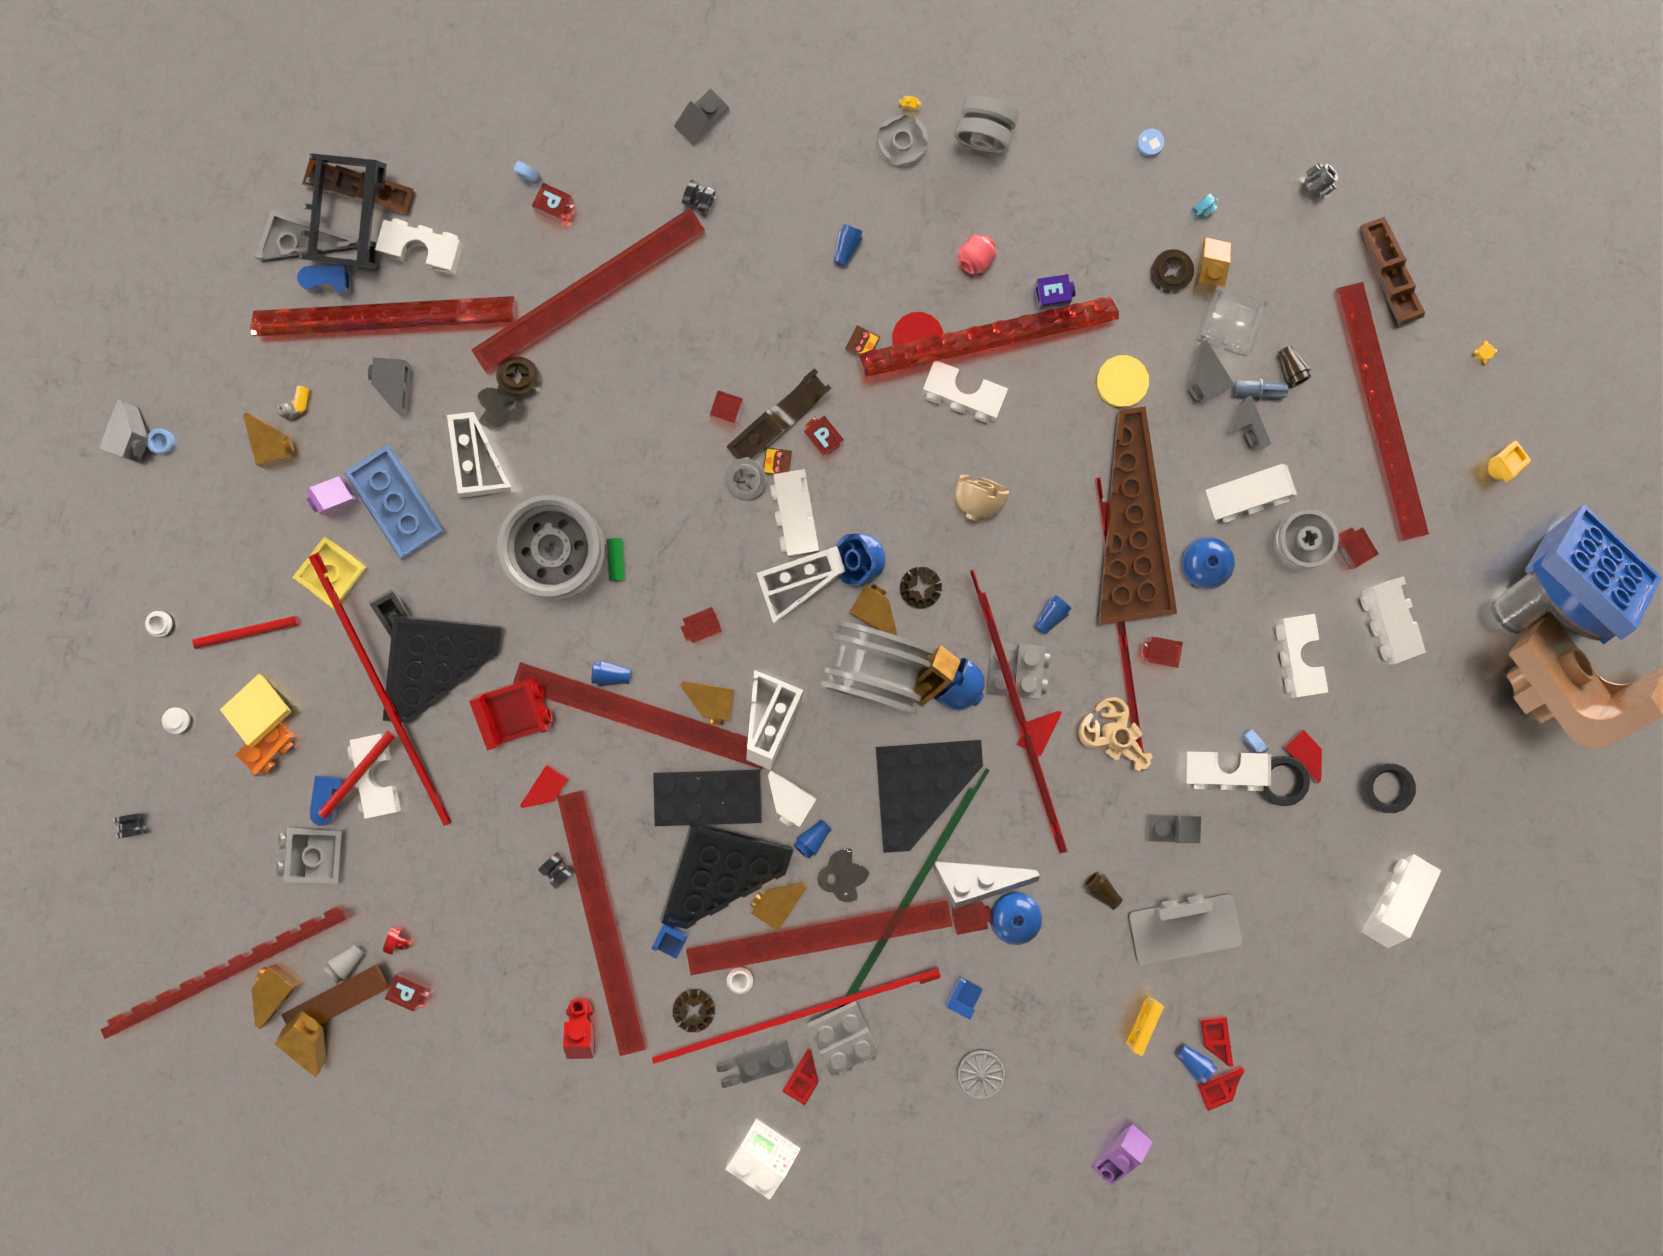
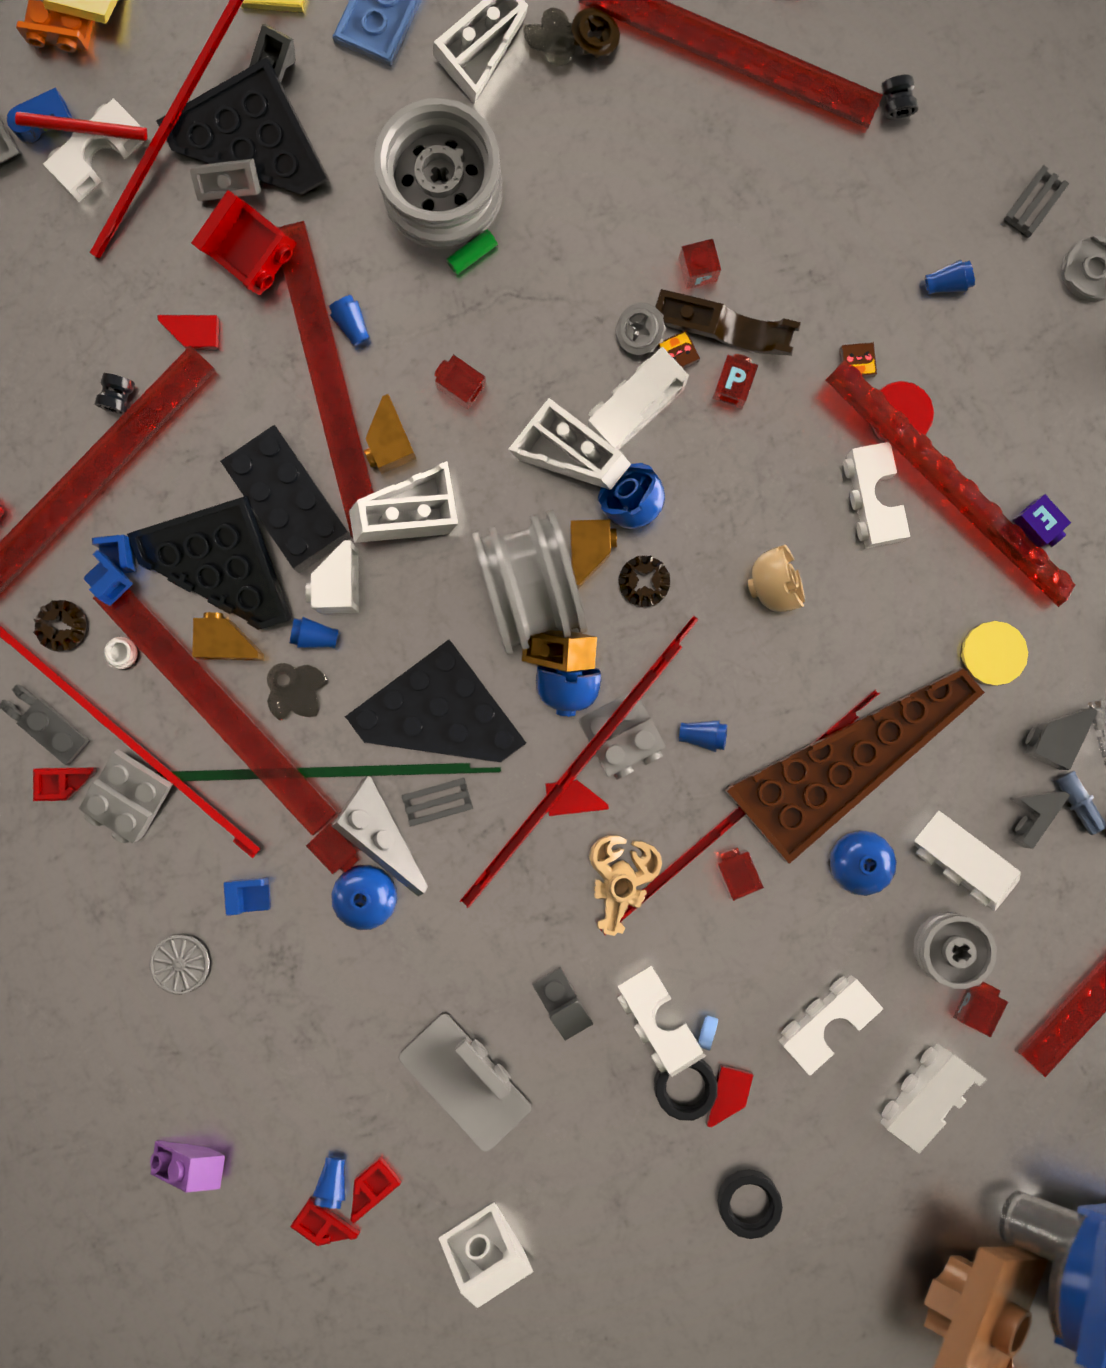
camera: 55 degrees right, 0 degrees up
dark grey slope [674,88,729,145] -> none
coral head [958,235,997,274] -> none
dark brown cone [1083,871,1123,910] -> none
yellow tile [1126,997,1164,1056] -> none
white wedge [1361,854,1441,948] -> none
none -> blue panel [84,549,133,606]
none -> light grey plate [190,159,261,201]
none -> dark grey tile [401,777,473,827]
none -> white slope [439,1202,533,1308]
none -> dark grey tile [1004,165,1070,237]

